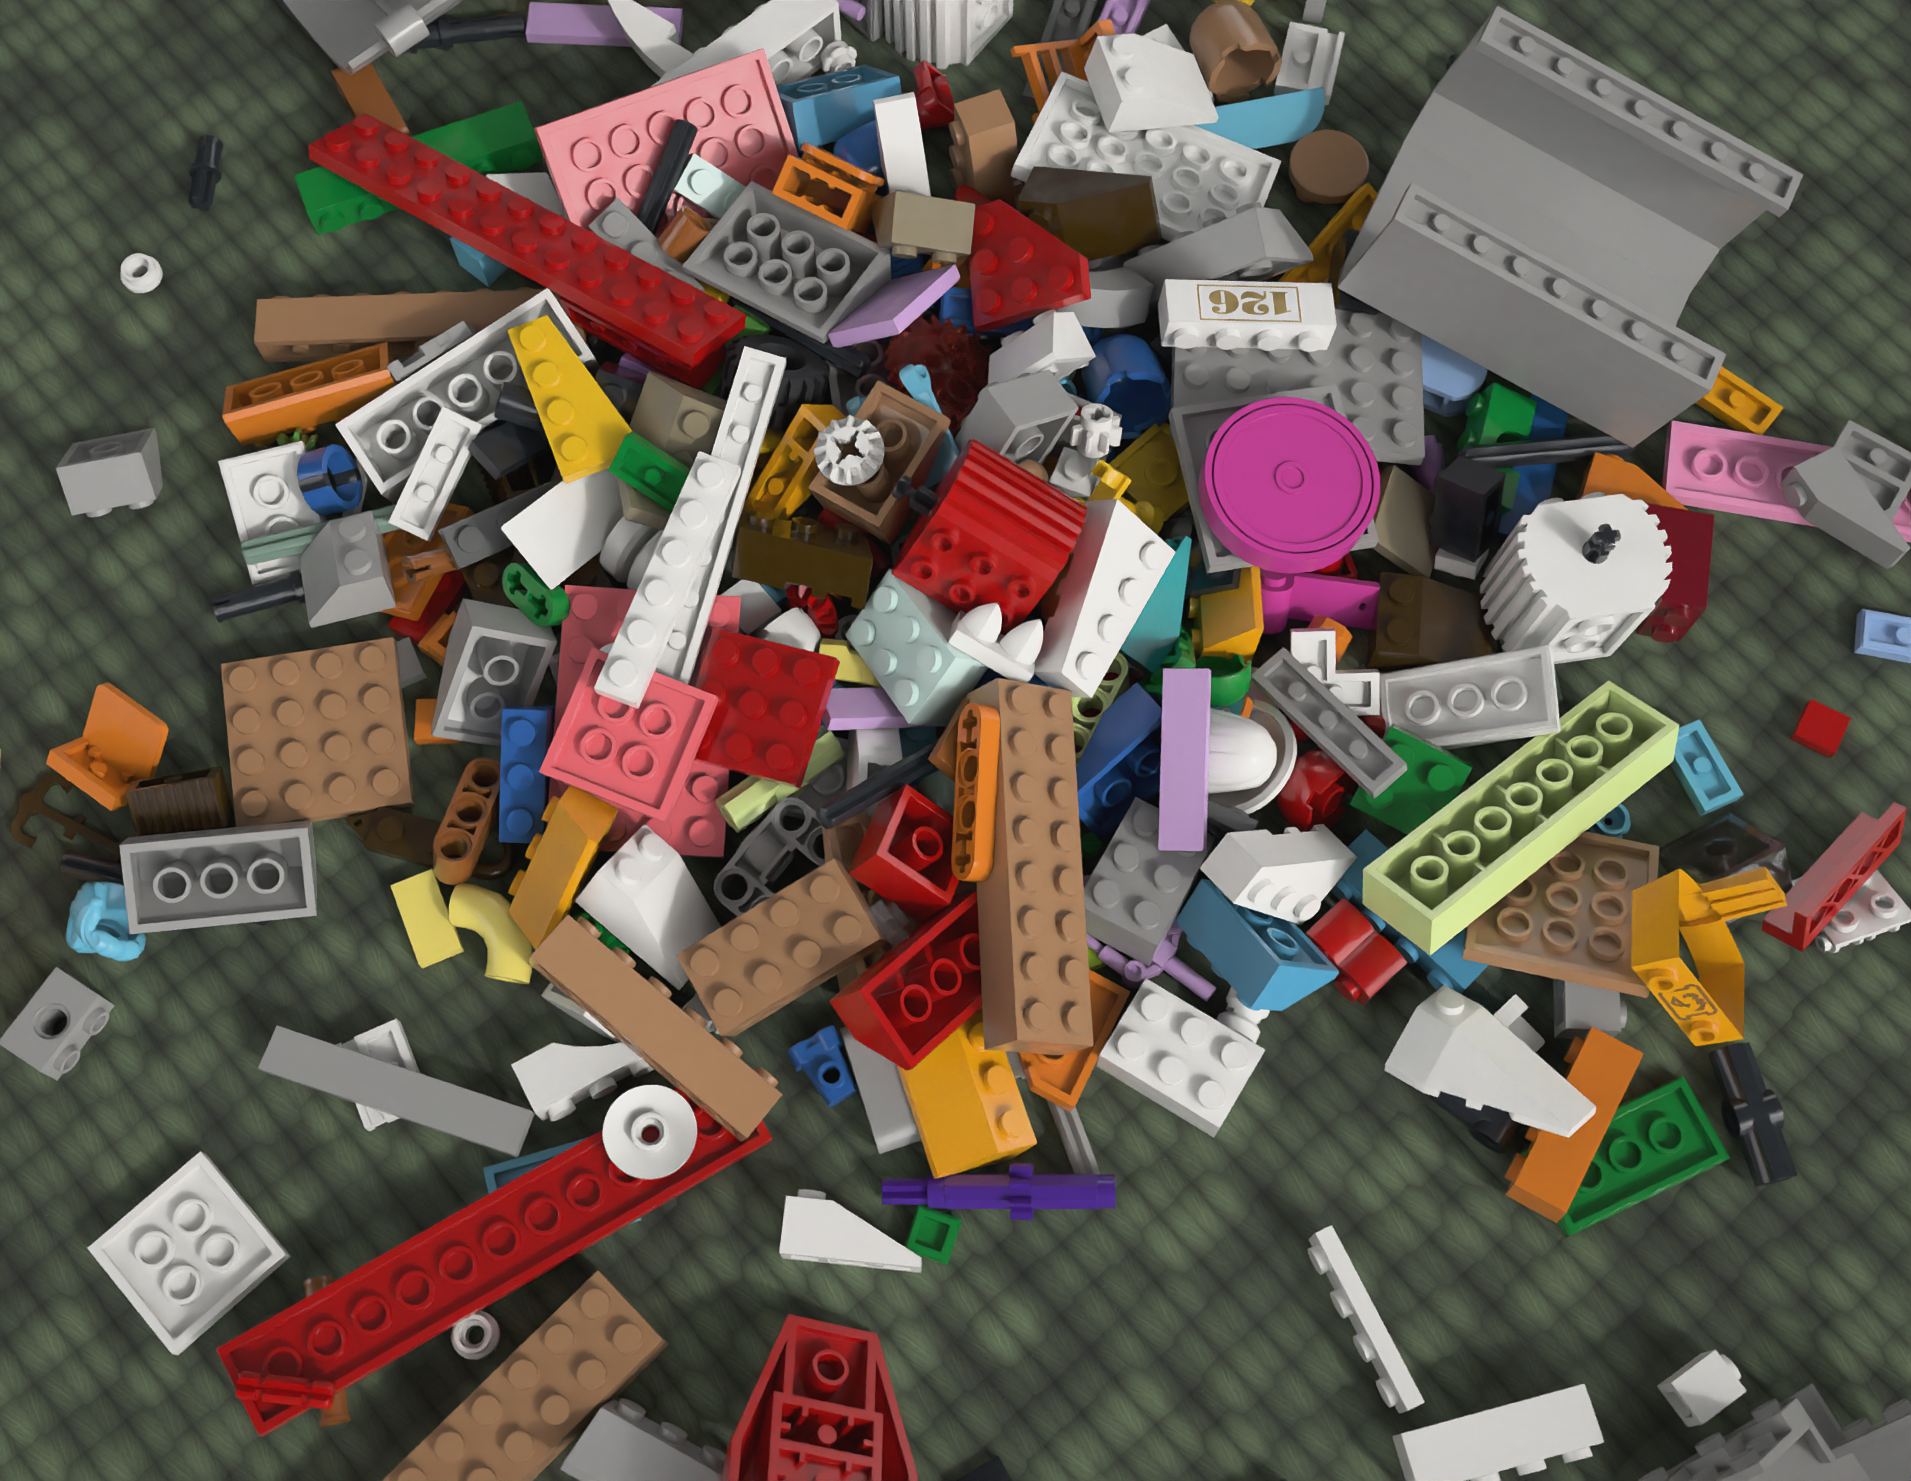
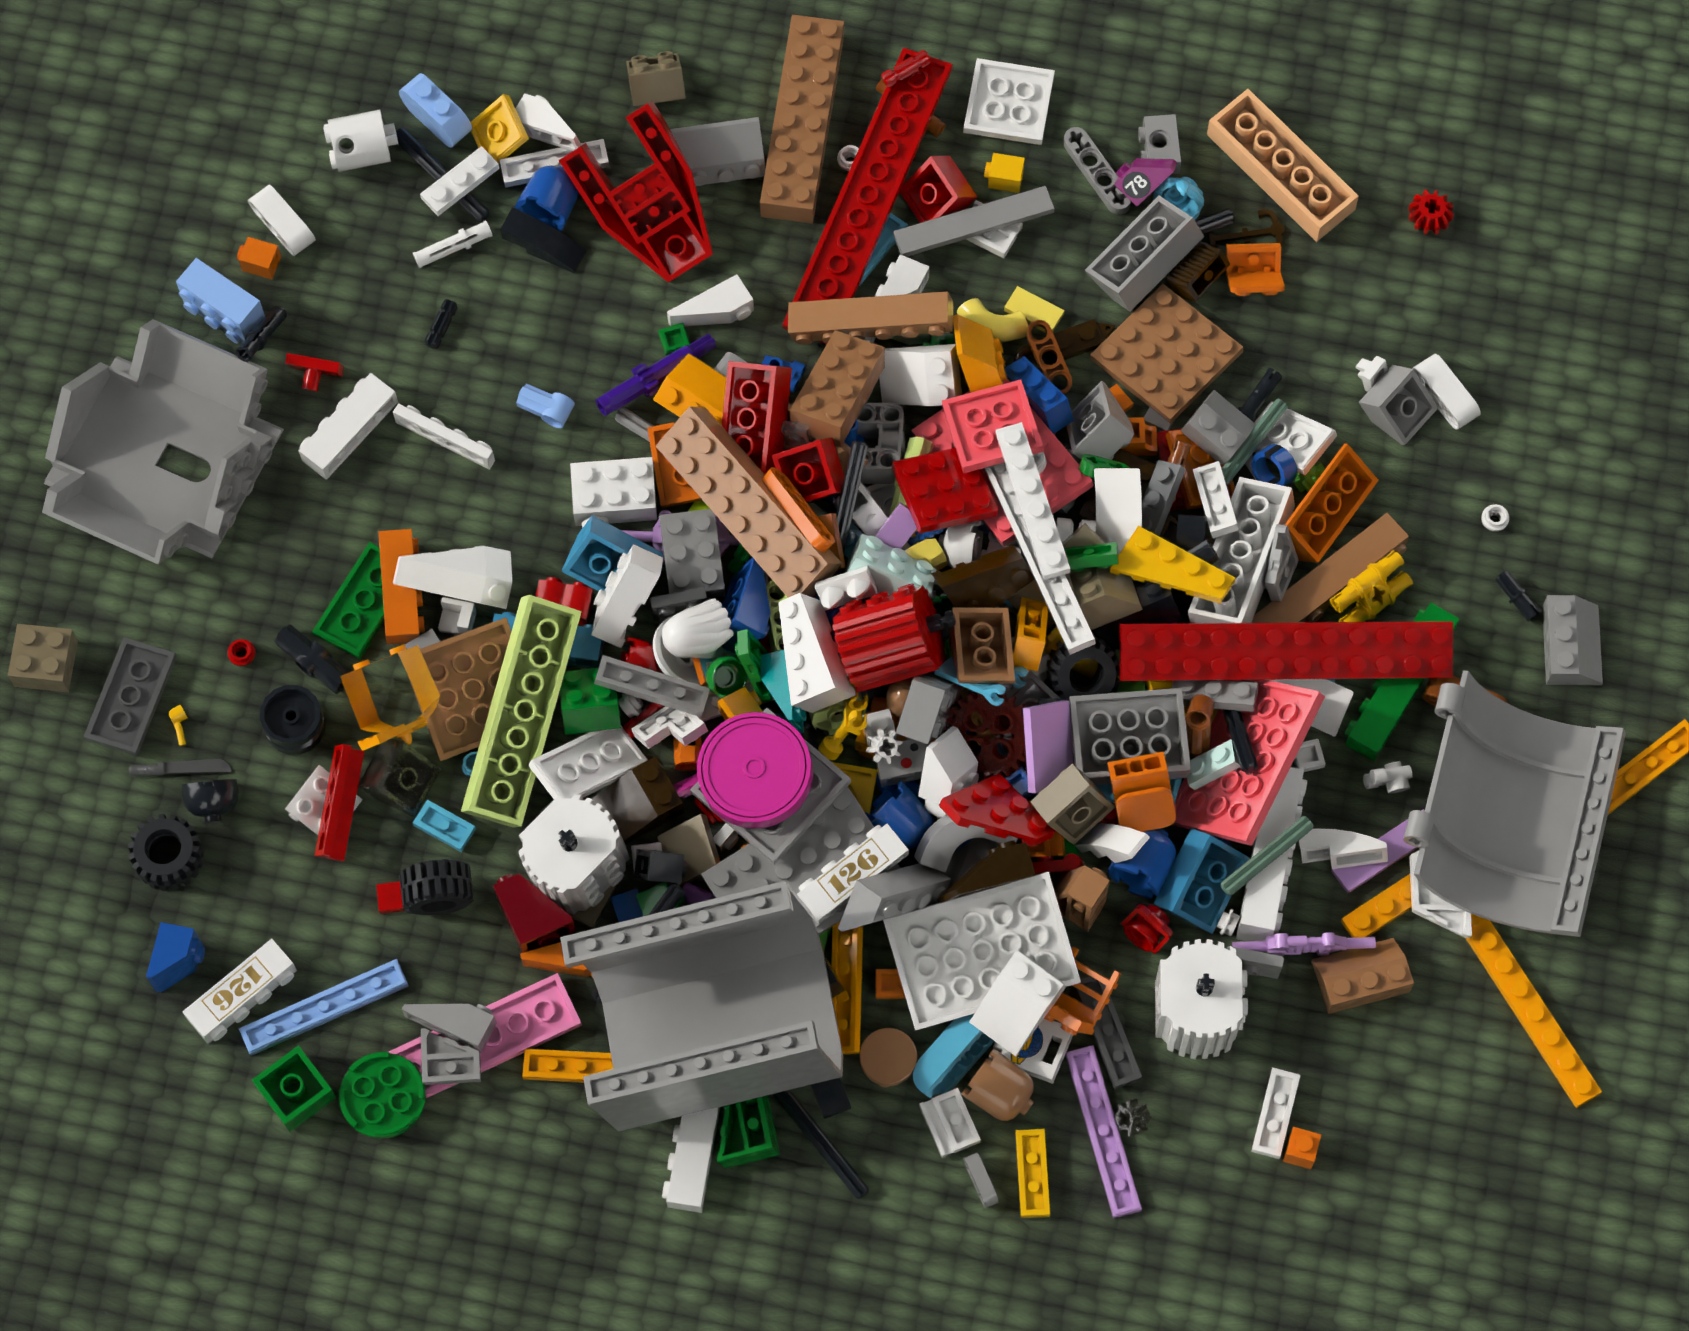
camera: 145 degrees right, 0 degrees up
white dish [603,1085,697,1179] -> none
white gear [814,415,884,486] -> none
lavender tile [1158,669,1211,852] -> none
white brick [1657,1350,1747,1427] -> none
none -> red plate [227,639,256,667]
none -> black wheel [260,685,326,755]
none -> black tyre [399,859,474,915]
none -> light blue piece [516,383,575,429]
none -> red slope [900,156,977,223]
none -> yellow brick [984,153,1025,193]
none -> light grey beam [1064,127,1131,215]
none -> magenta slope [1114,158,1177,206]
none -> sand green axle [1221,816,1313,896]
none -> yellow pin [1329,550,1413,622]
none -> white tile [1356,356,1388,392]
none -> white plate [1363,761,1412,794]
none -> white beam [1412,354,1481,430]
none -> light grey slope [1542,595,1603,685]

